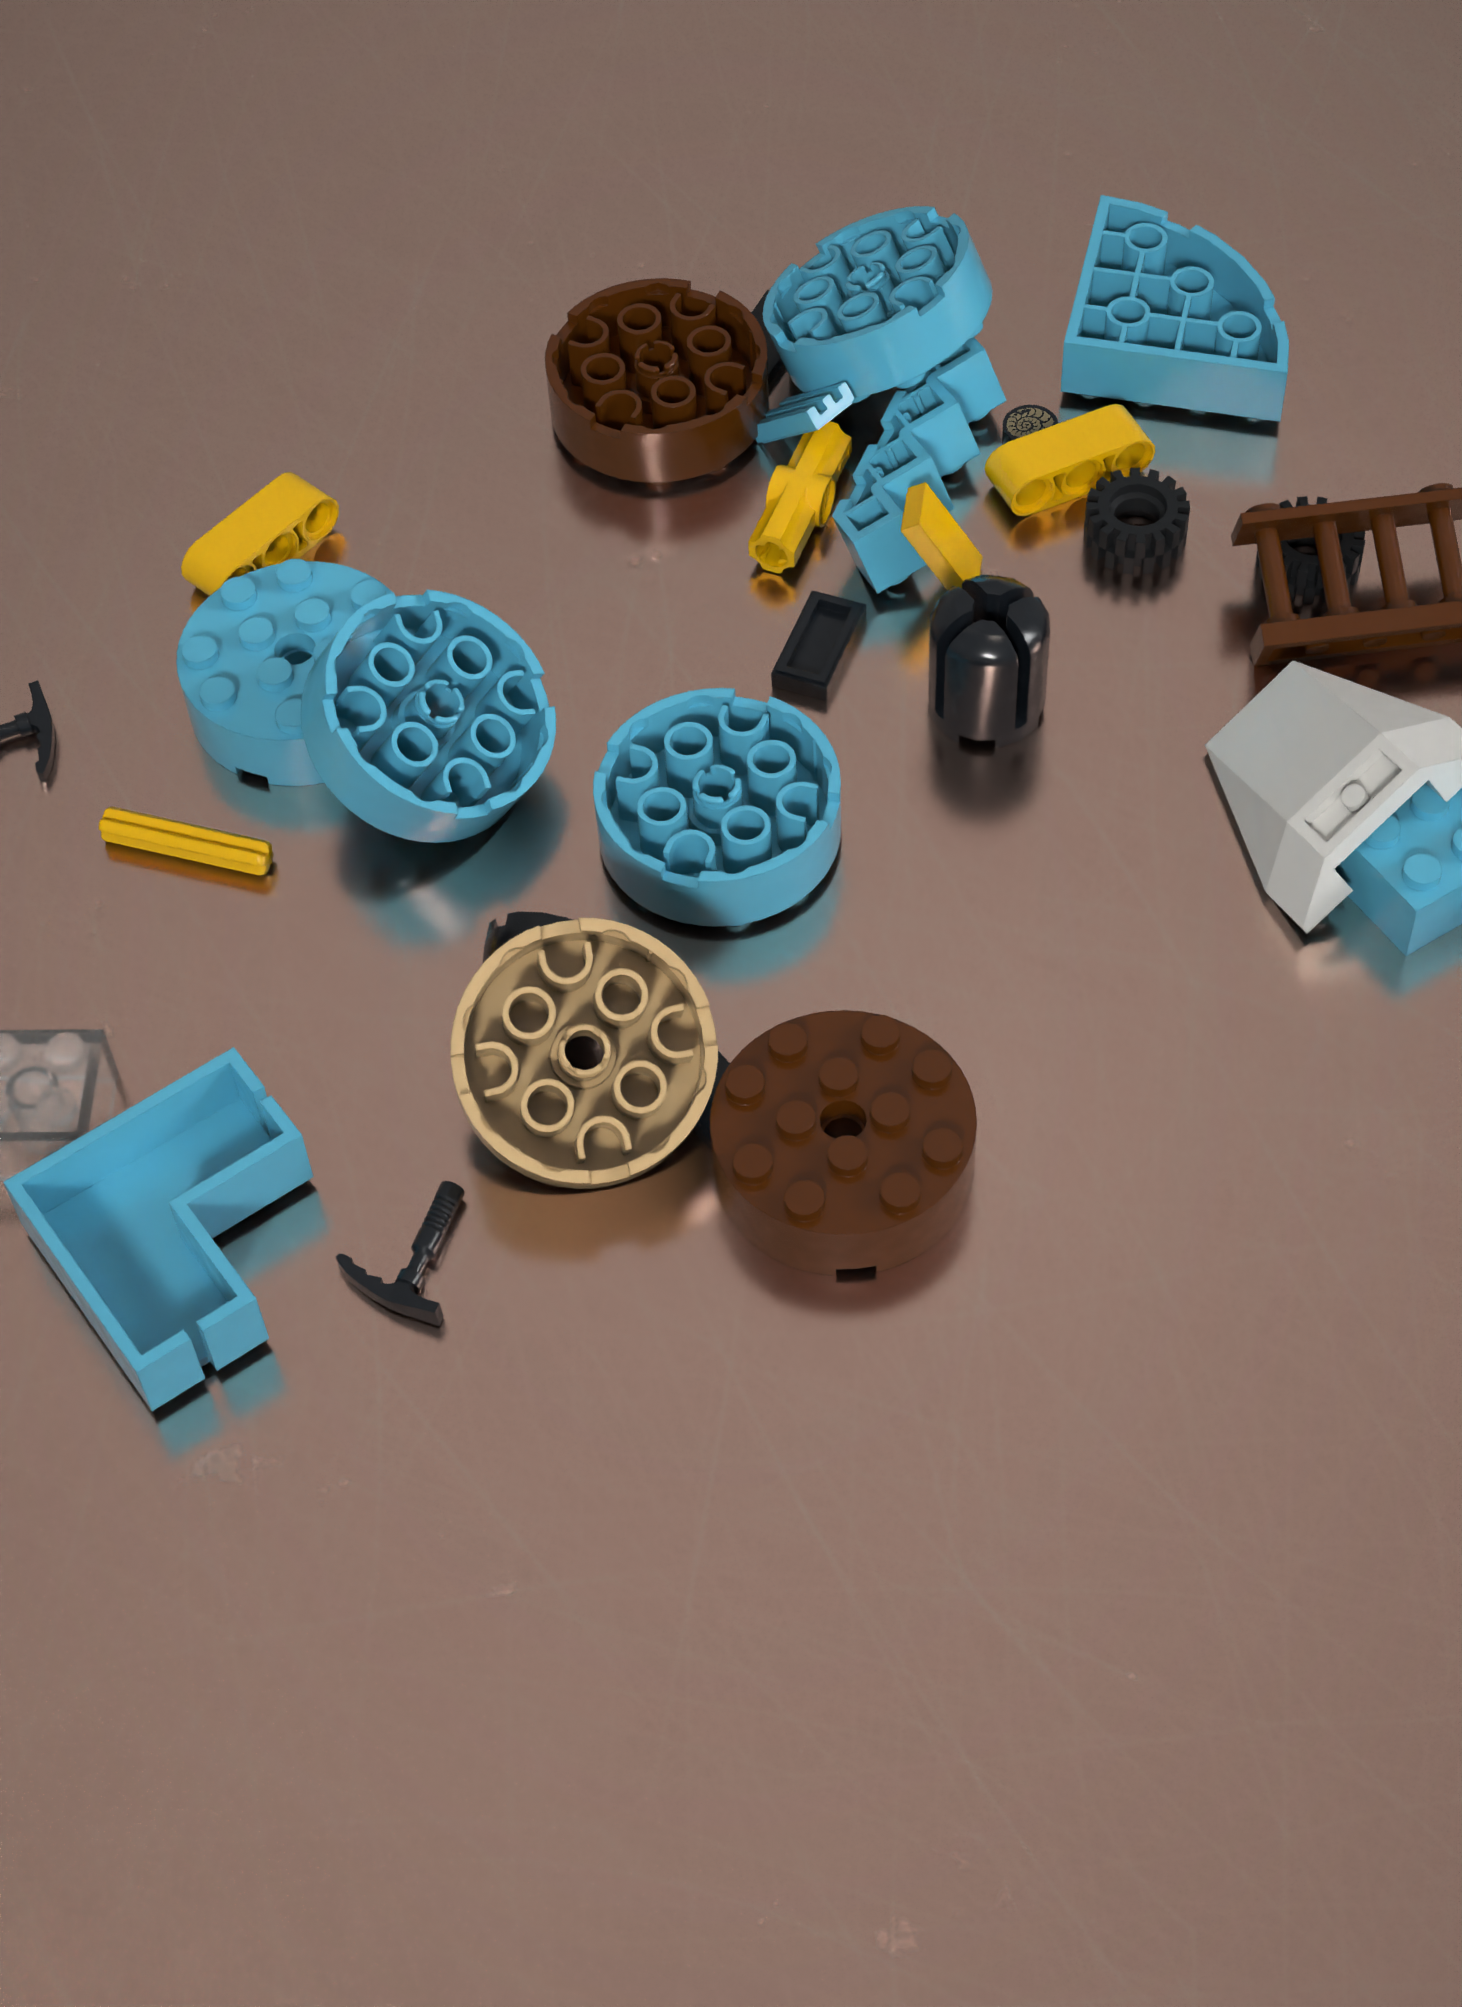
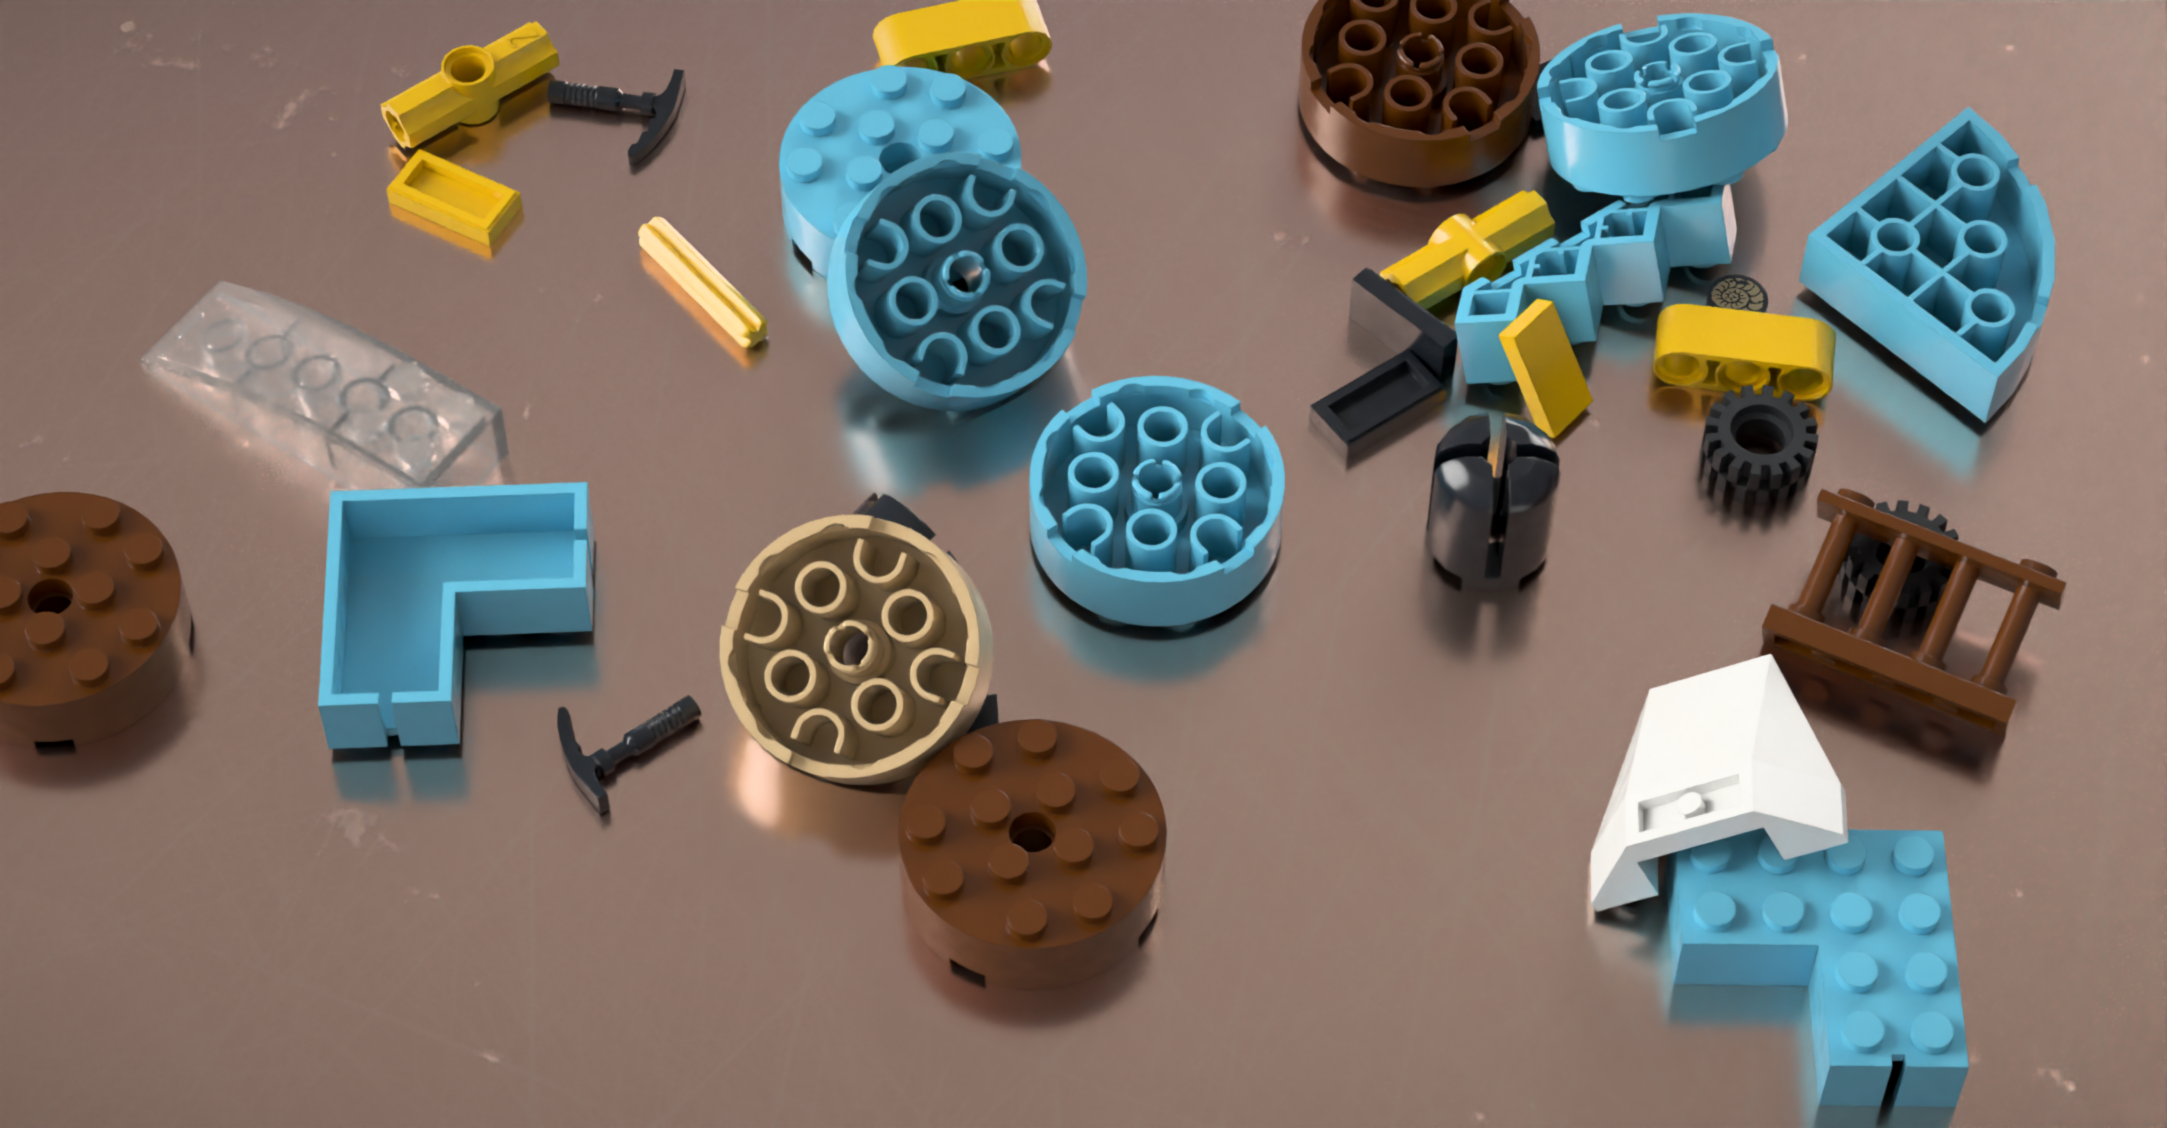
camera: 30 degrees right, 0 degrees up
medium azure tile [756,382,855,444] -> none
none -> black tile [1349,267,1458,384]

